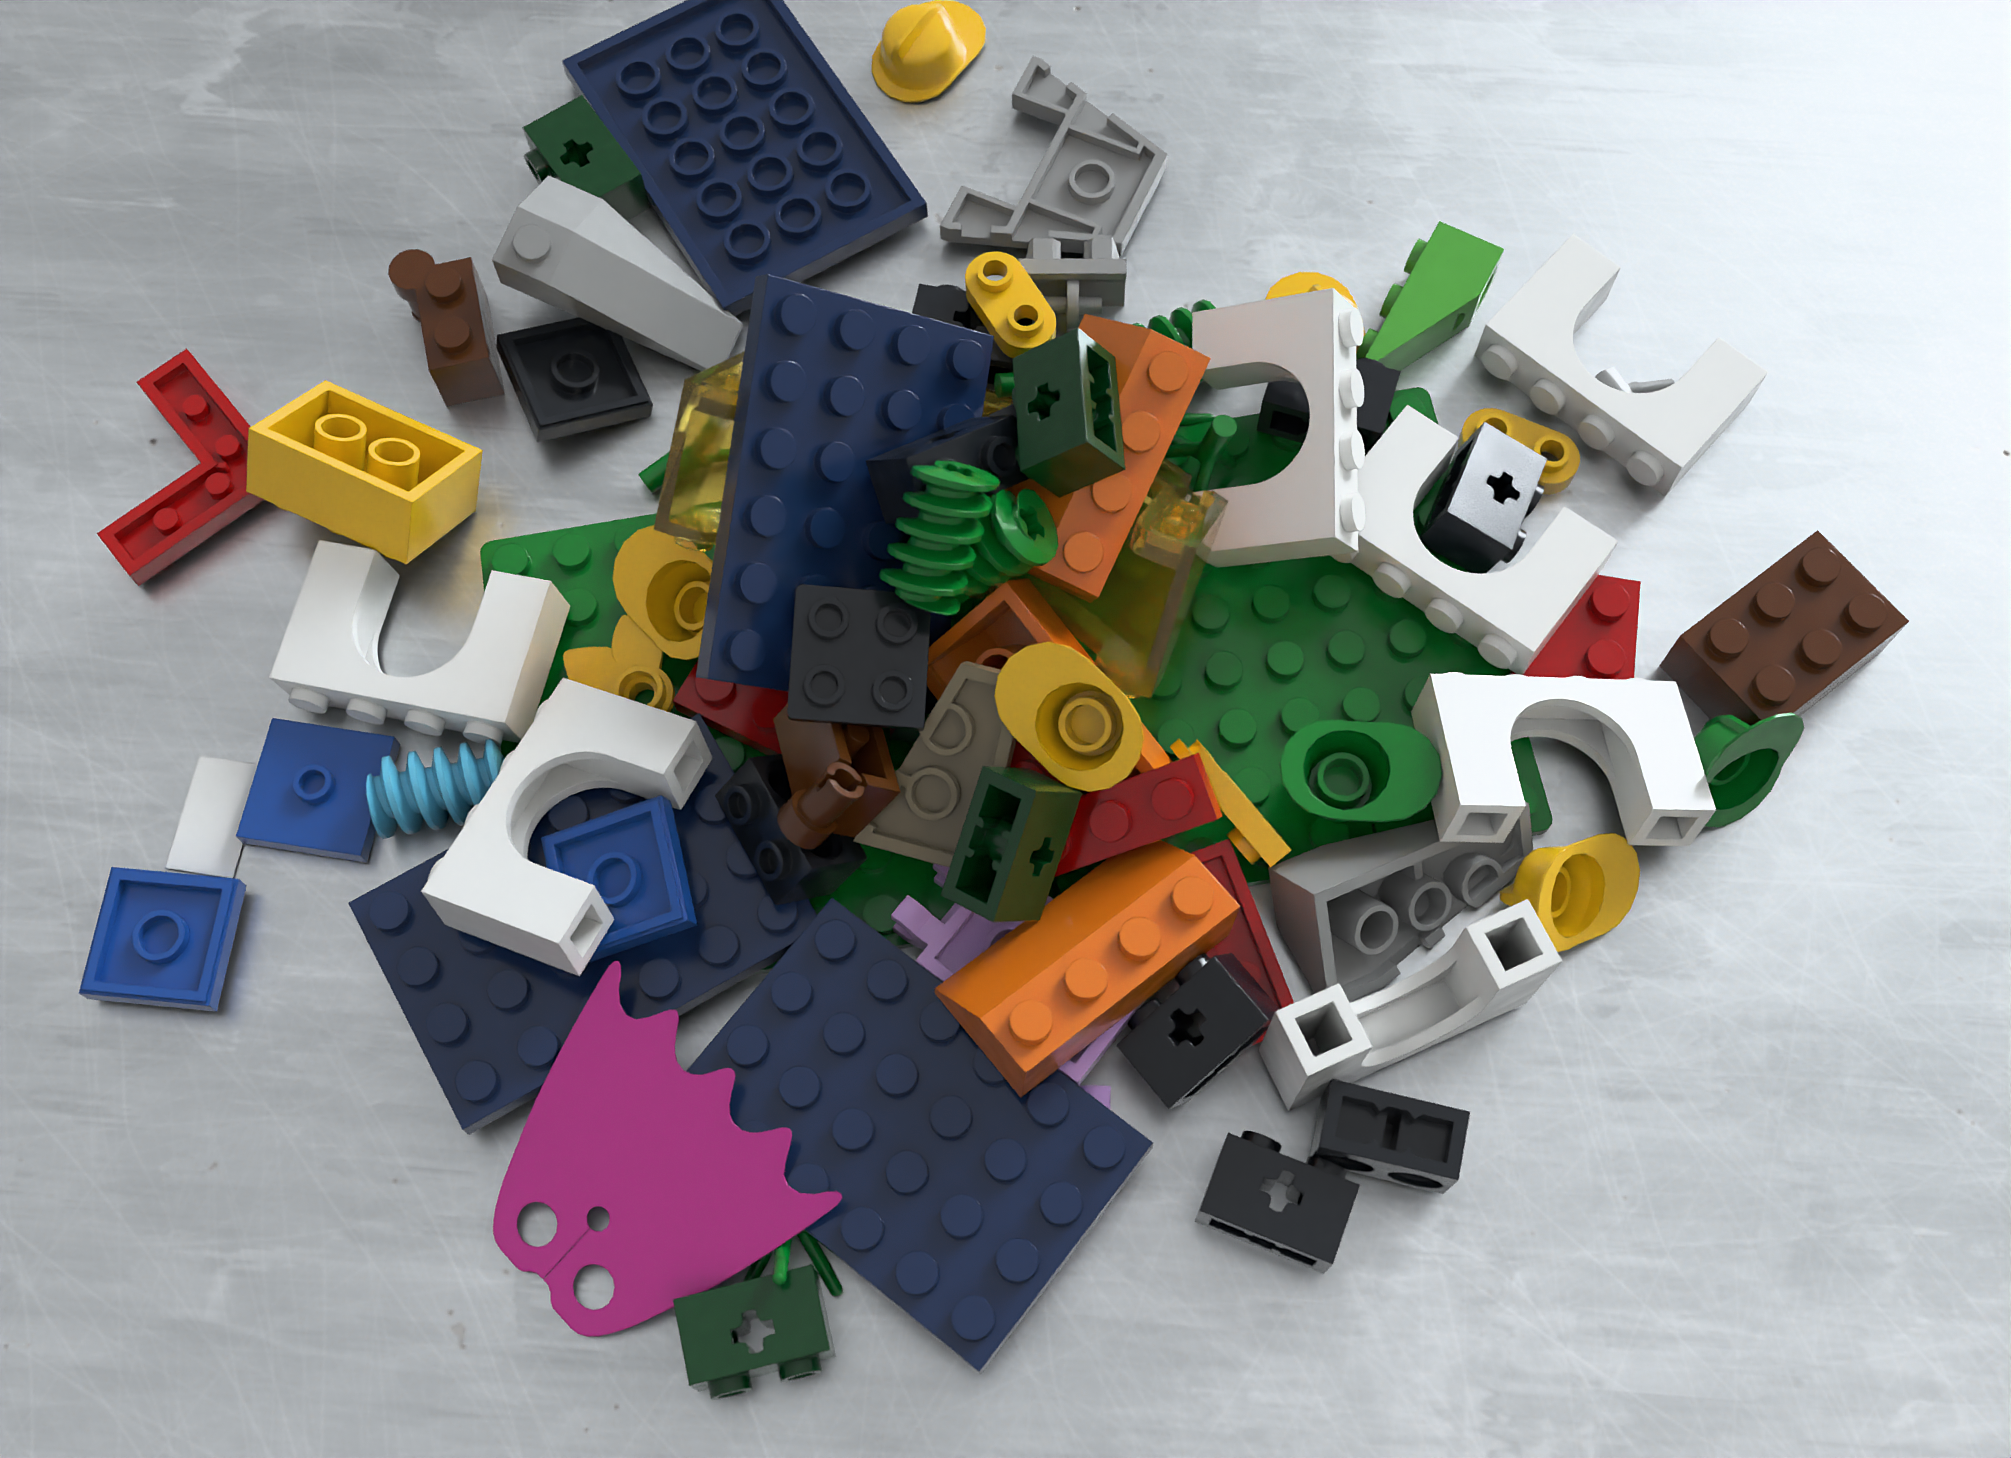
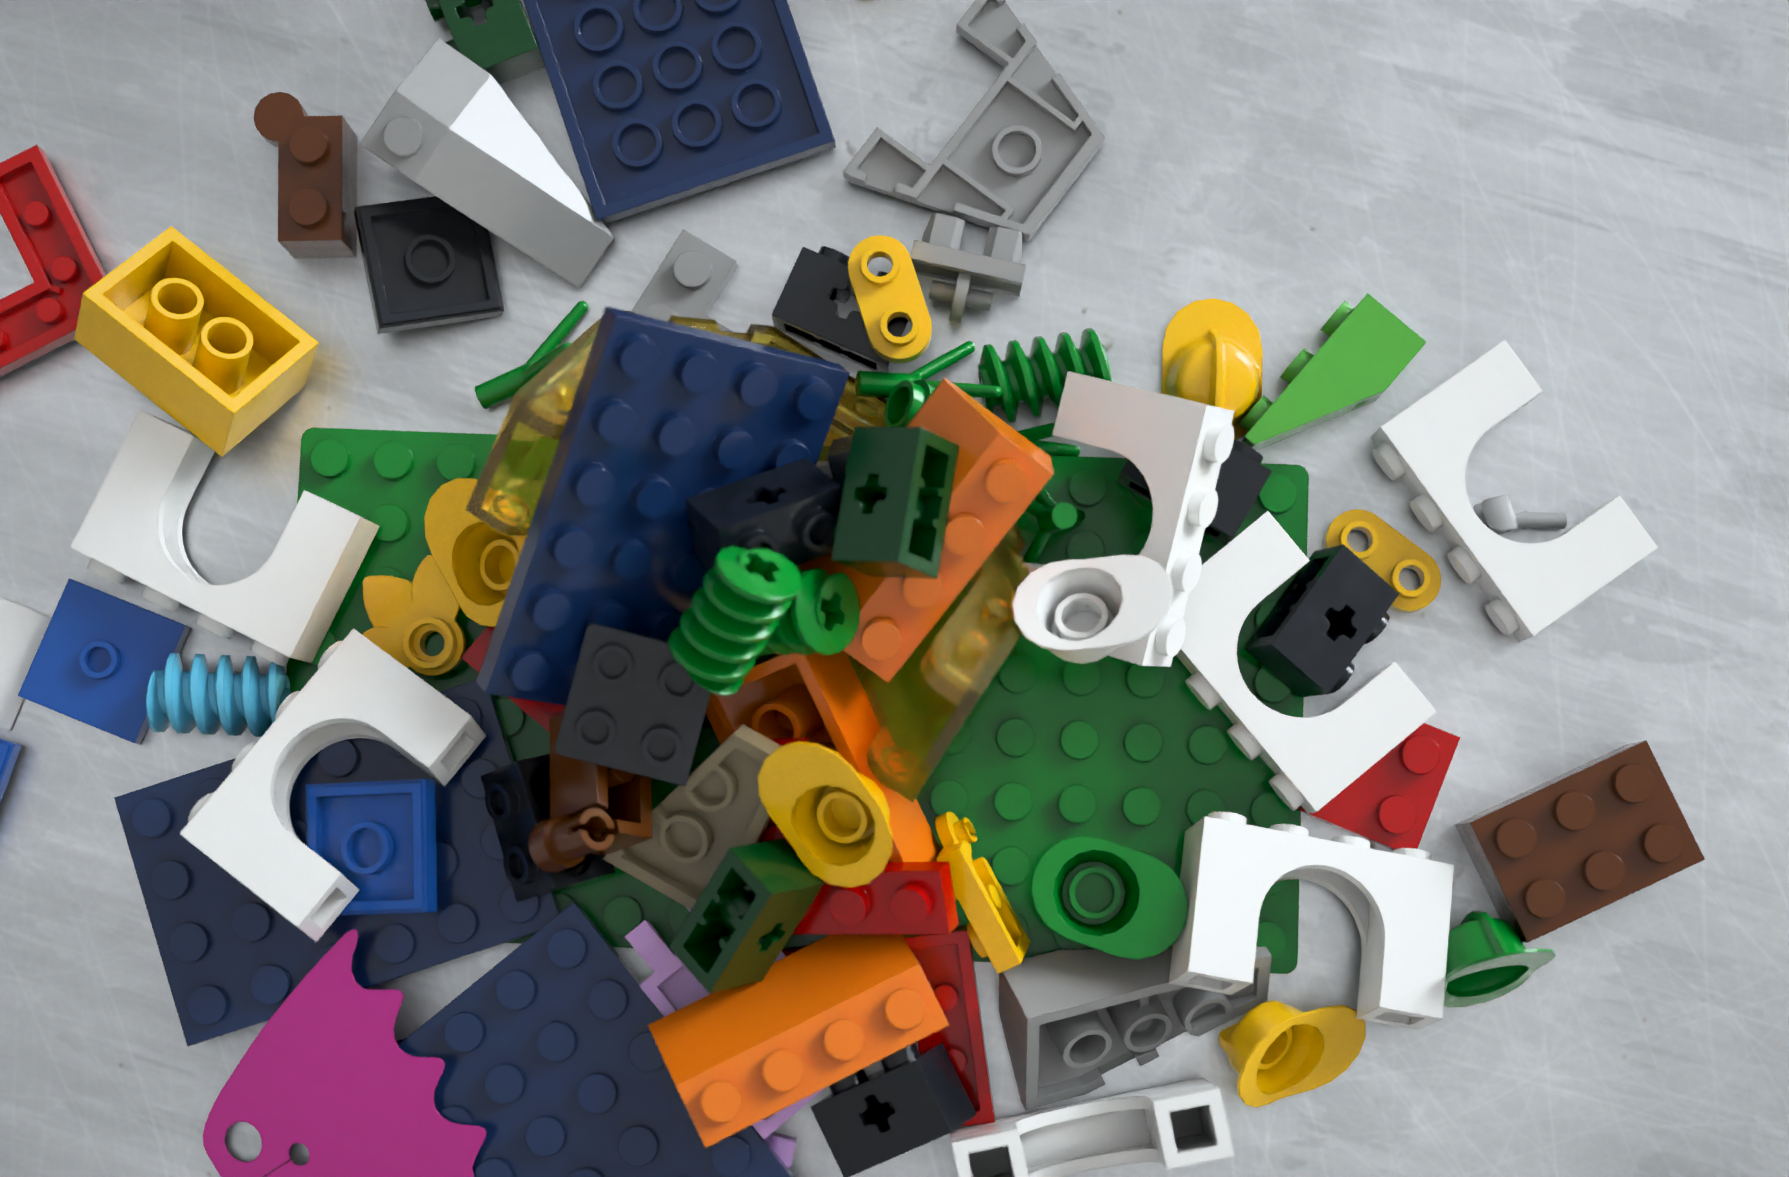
camera: 15 degrees right, 15 degrees up
none -> white piece [1012,555,1174,664]

